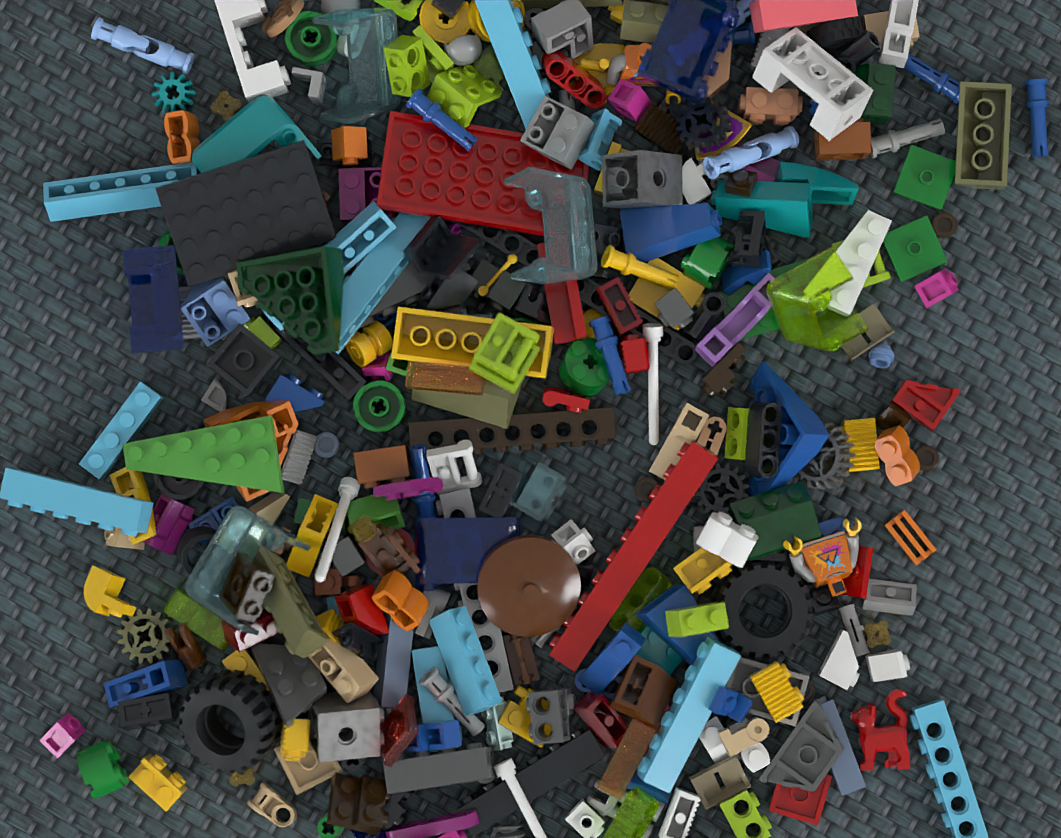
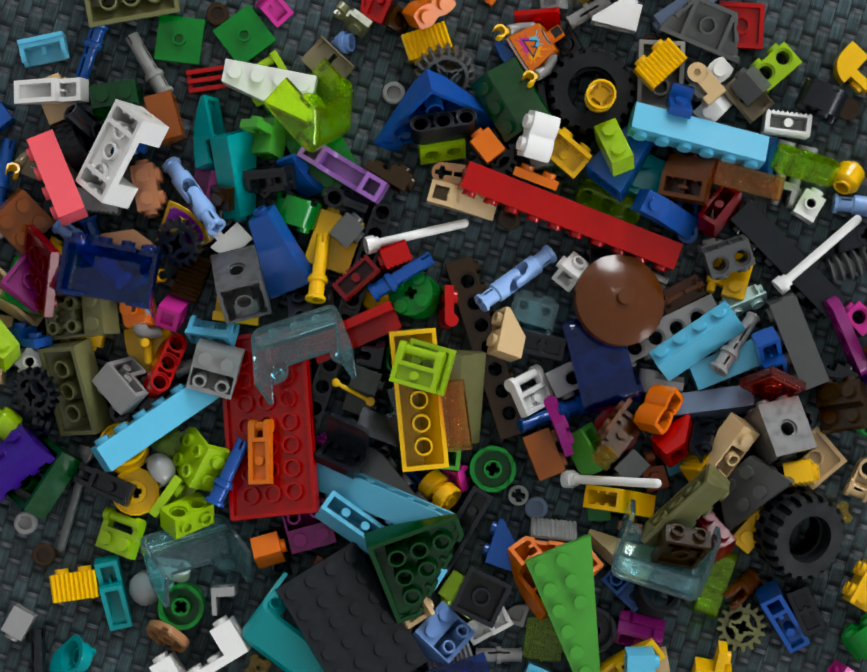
camera: 105 degrees left, 0 degrees up
none -> medium azure hinge [17,31,70,68]
none -> red tile [186,65,229,94]
none -> bright green brick [239,116,286,161]
none -> orange plate [248,419,274,485]
none -> olive plate [333,1,373,39]
none -> light grey tile [382,82,405,105]
none -> white slope [466,606,514,646]
none -> orange brick [470,127,506,165]
none -> light blue piece [474,245,557,313]
none -> light grey pin [475,646,522,664]
none -> tan slope [487,306,526,362]
none -> light grey bush [508,485,529,506]
none -> orange plate [512,163,559,191]
none -> clear neon green piece [523,617,562,662]
none -> yellow wheel [584,79,616,113]
none -> dark grey brick [730,65,772,106]

